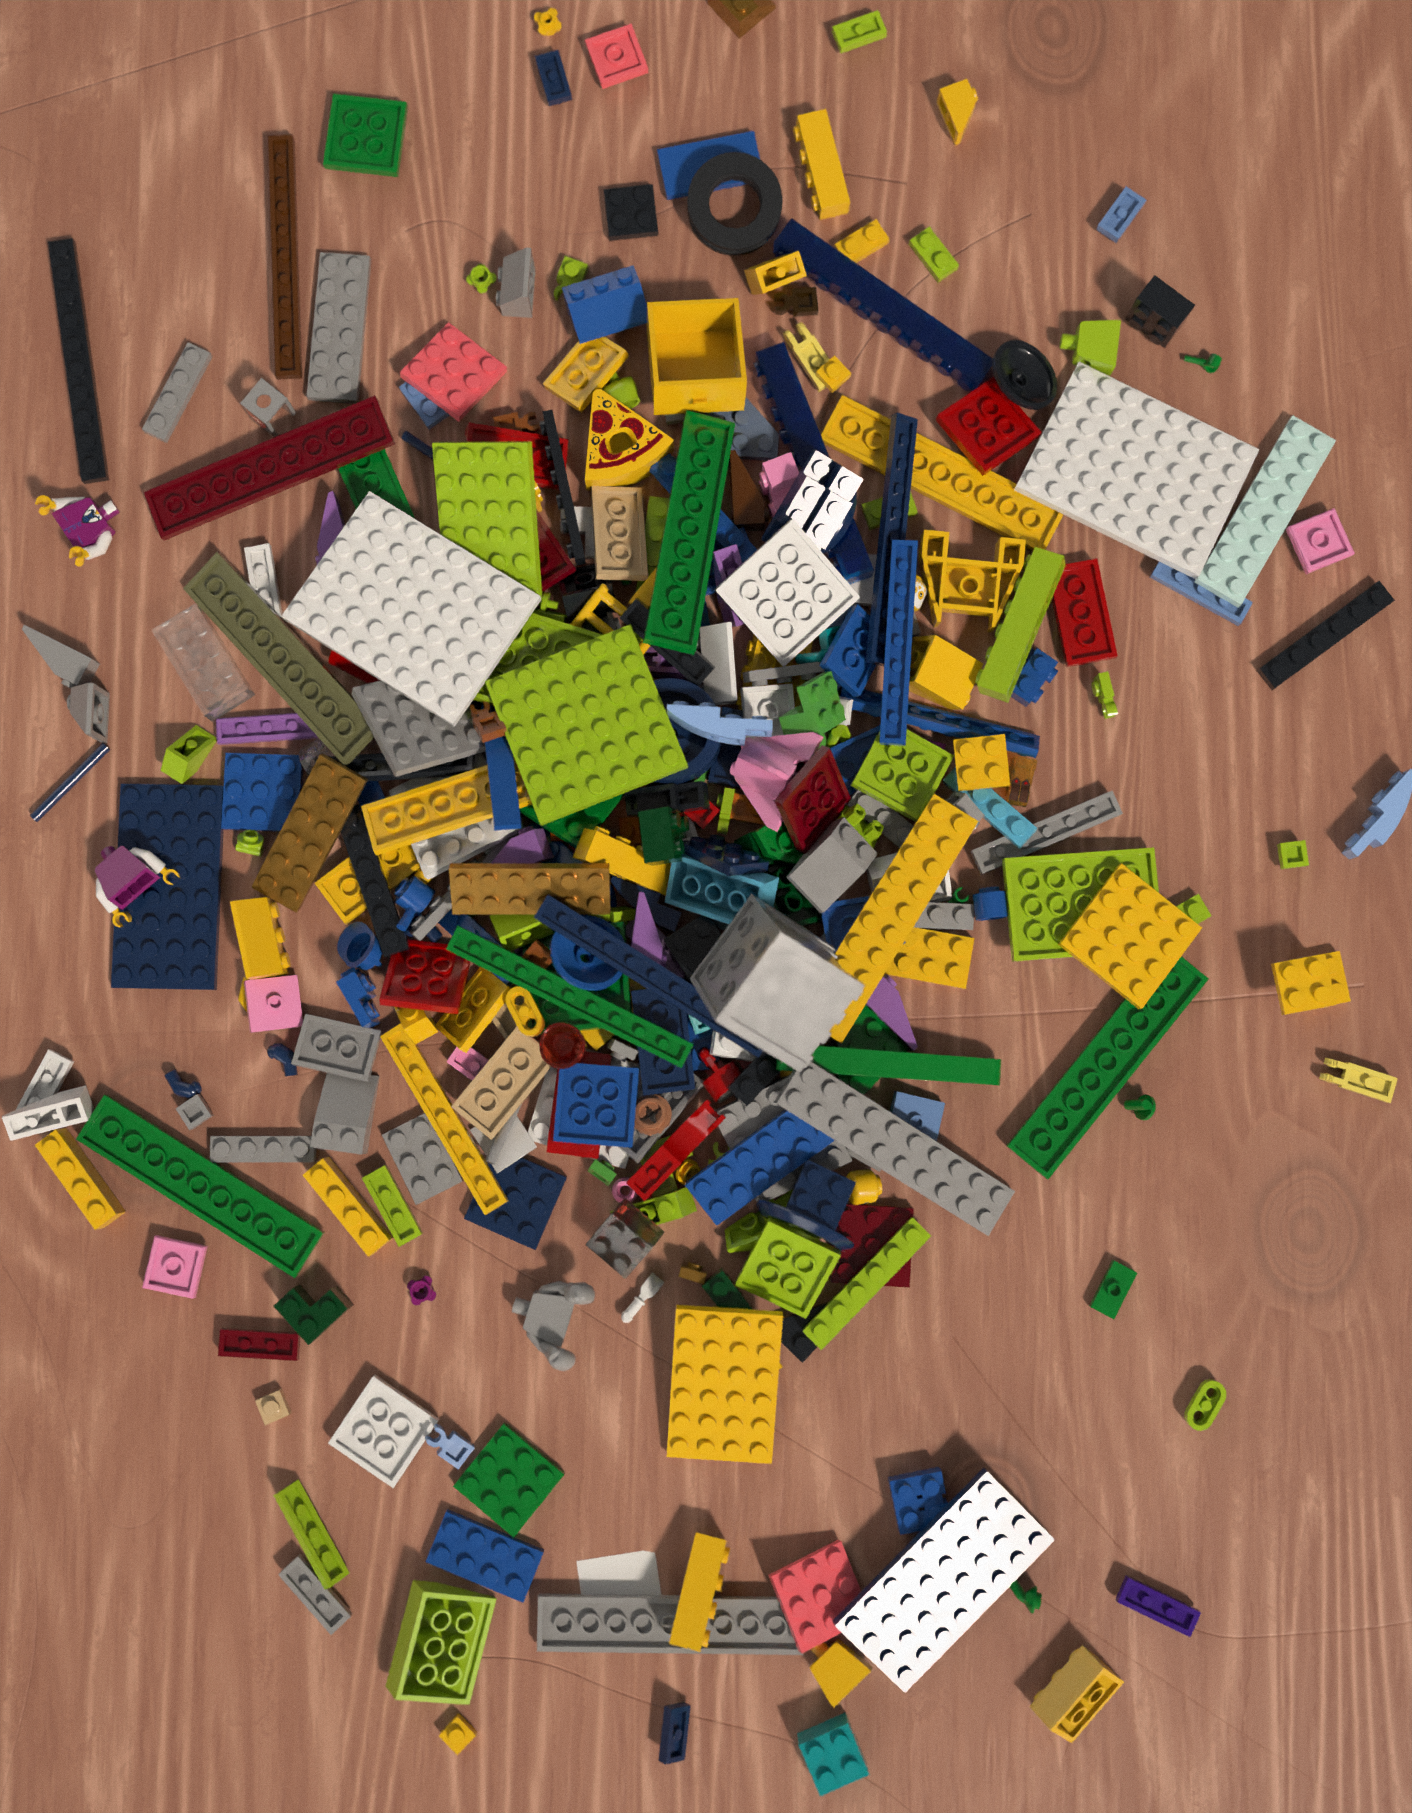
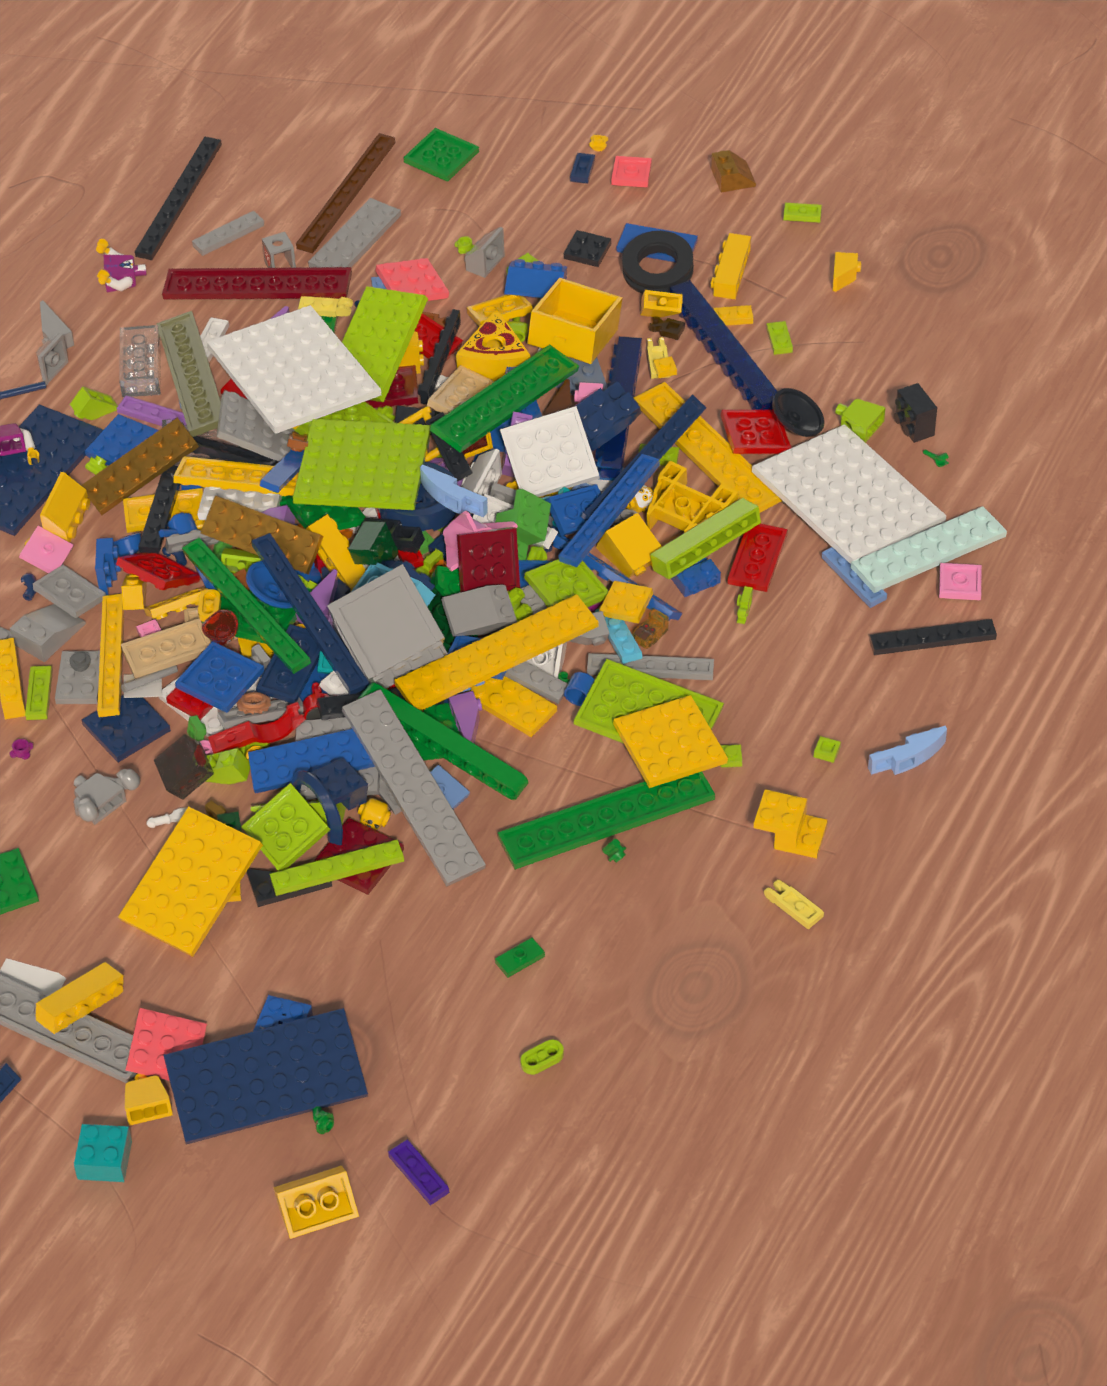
camera: 30 degrees right, 35 degrees down
medium blue plate [1096,186,1146,243] -> none
none -> dark grey plate [69,652,91,672]
none -> light yellow hinge [298,296,353,317]

